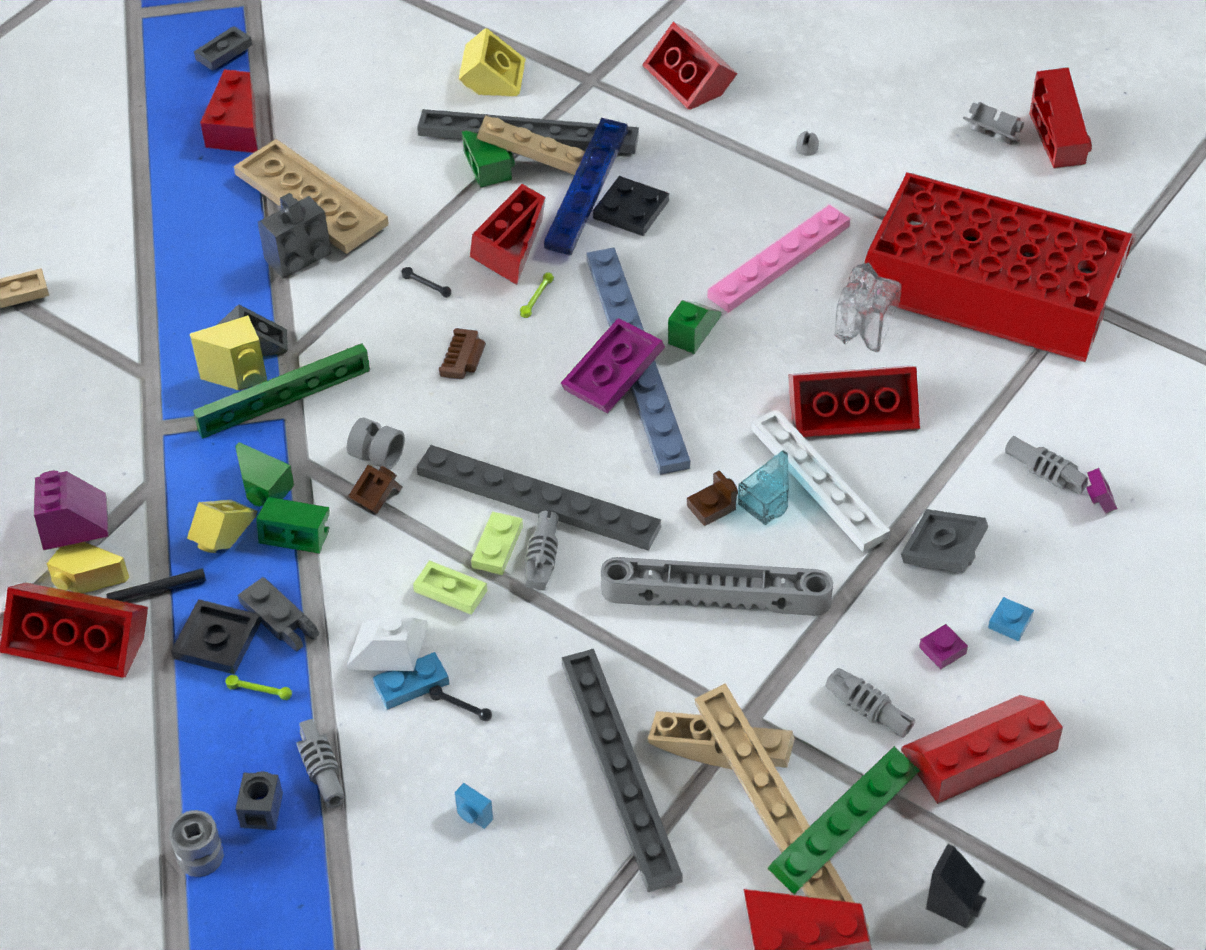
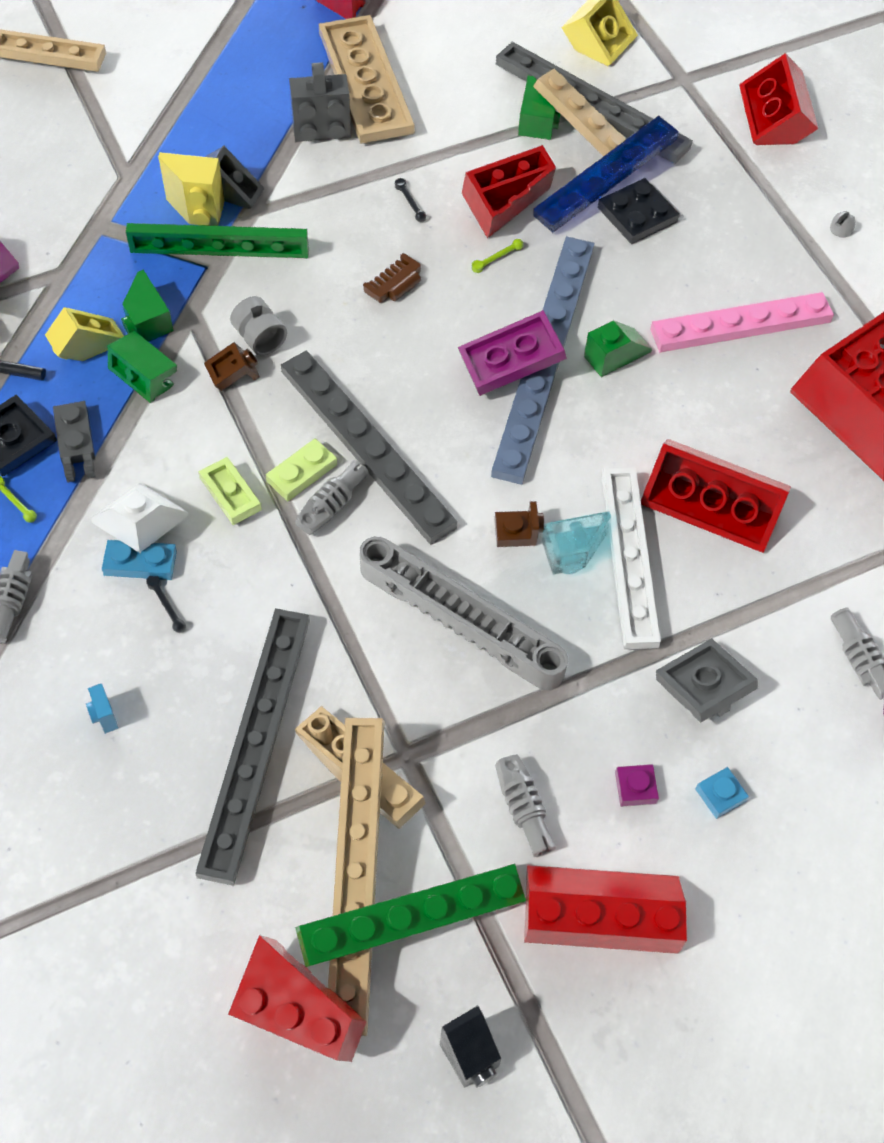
camera: 25 degrees right, 10 degrees up
clear piece [834,263,901,352] -> none

